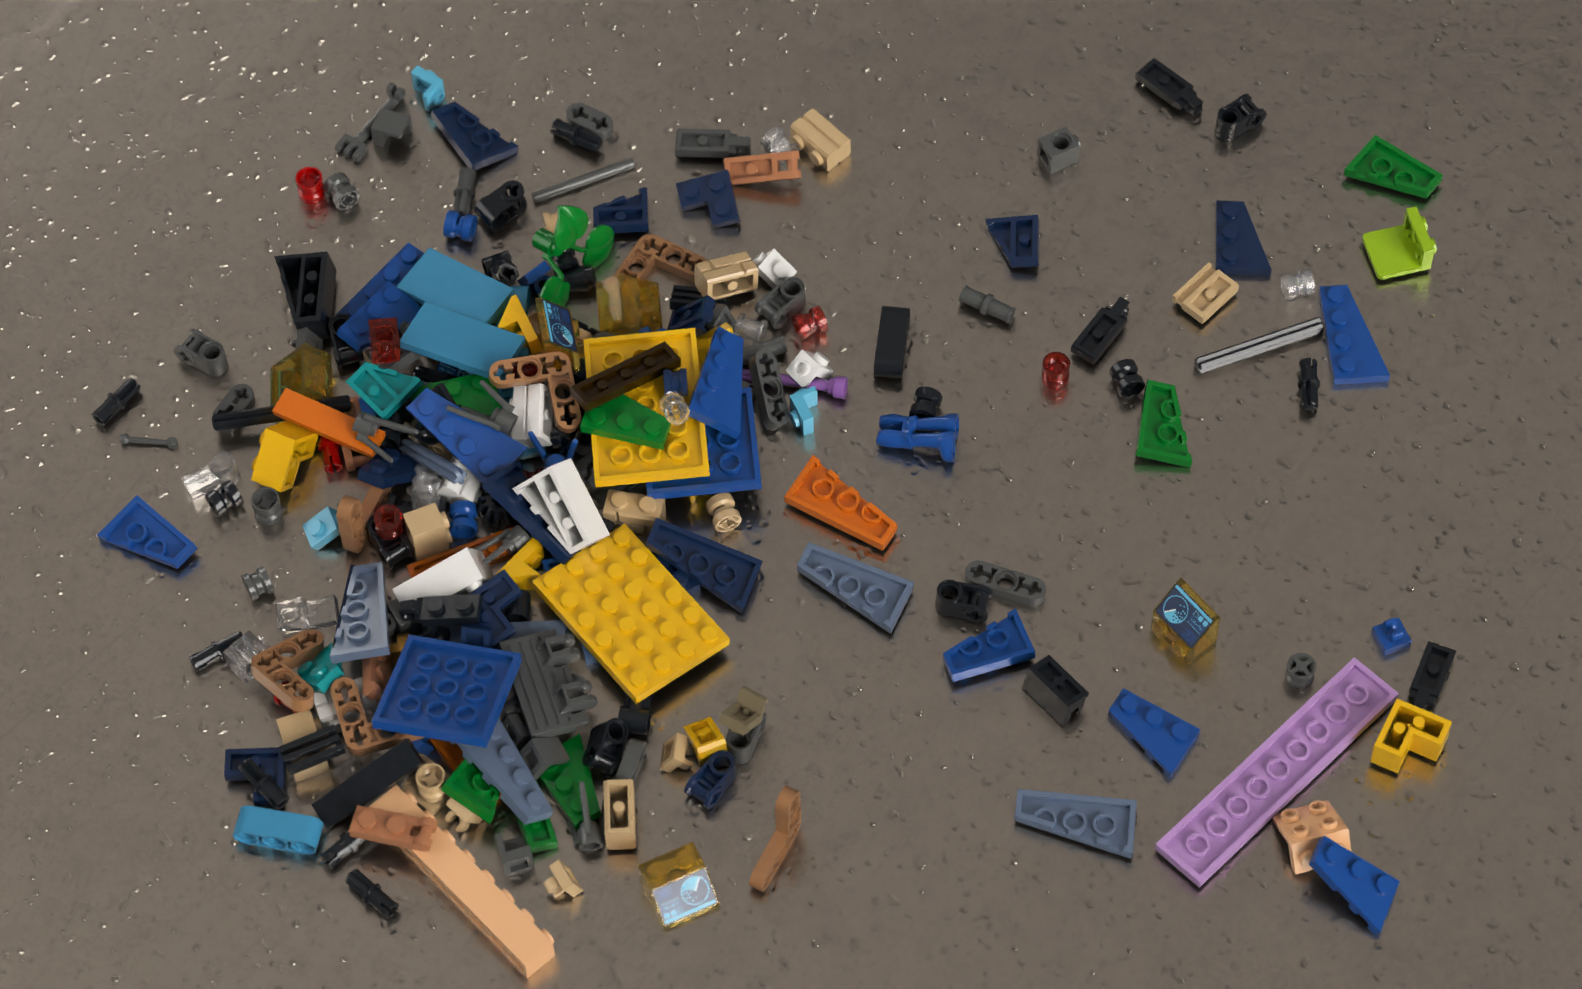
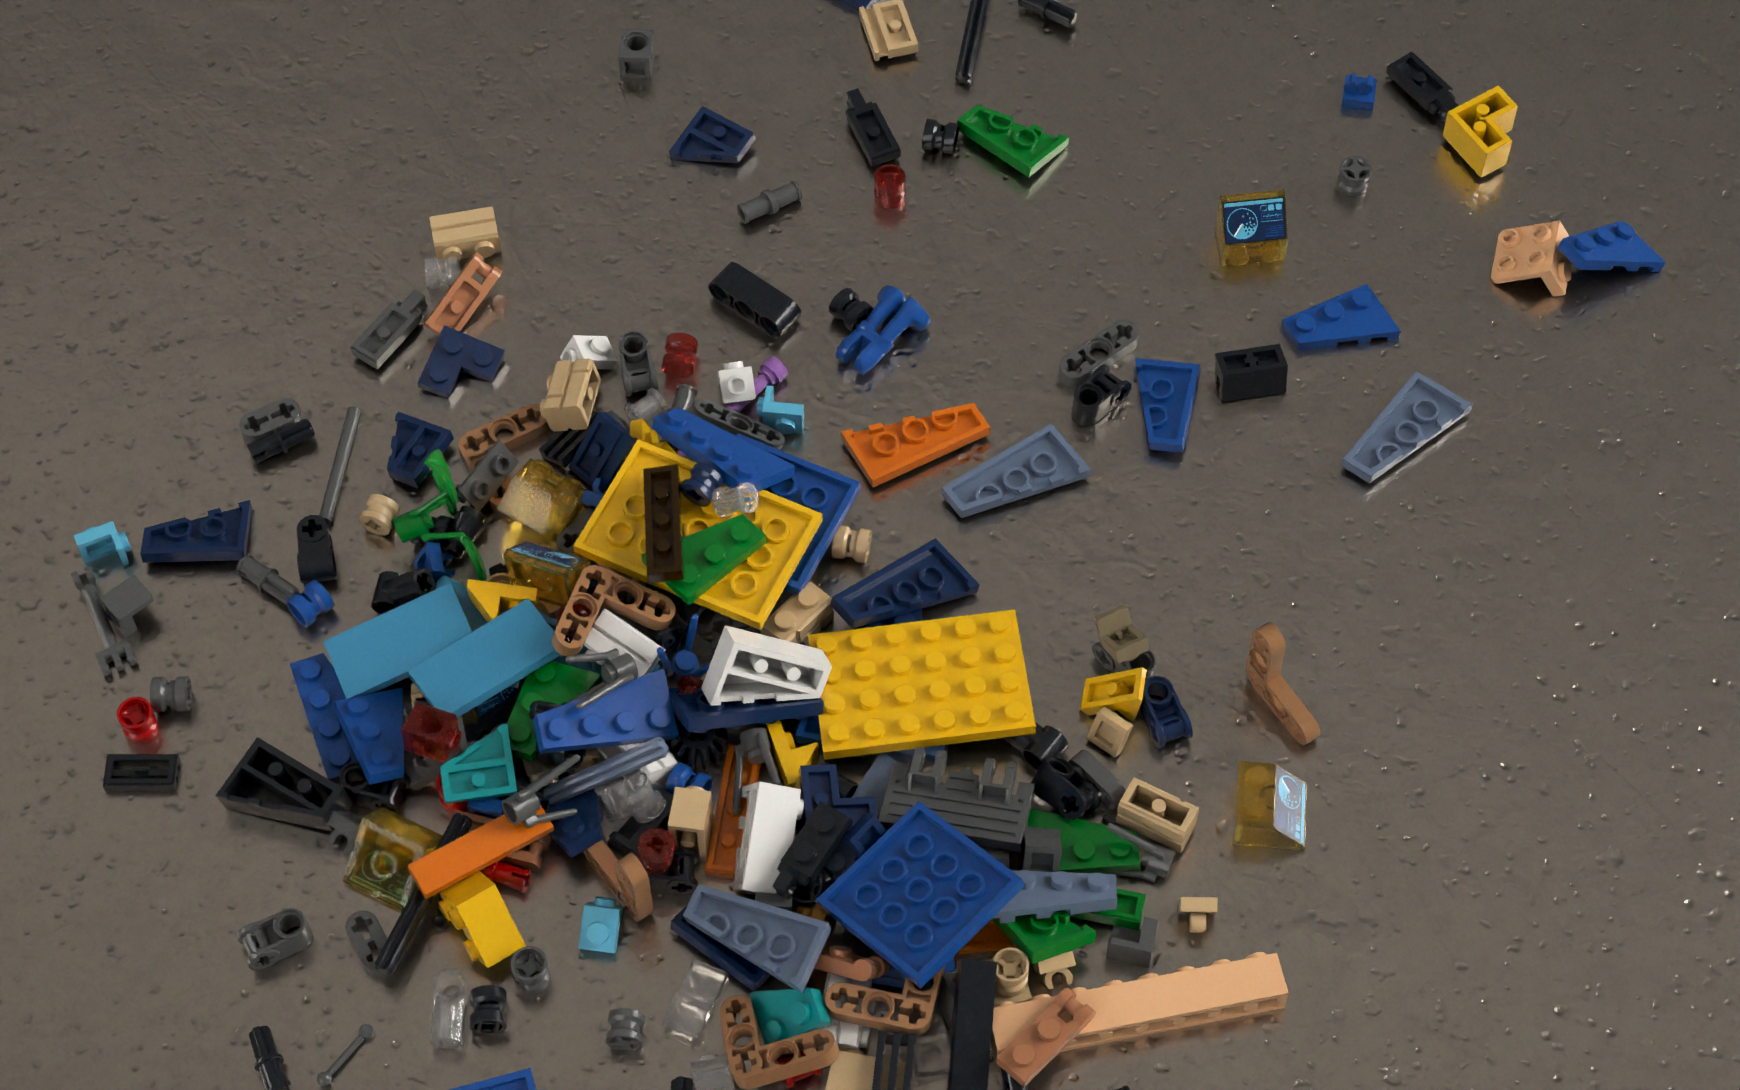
camera: 60 degrees left, 0 degrees up
lavender plate [1155,657,1399,888] -> none
none -> black tile [103,754,180,791]
none -> dark grey hinge [455,439,519,511]

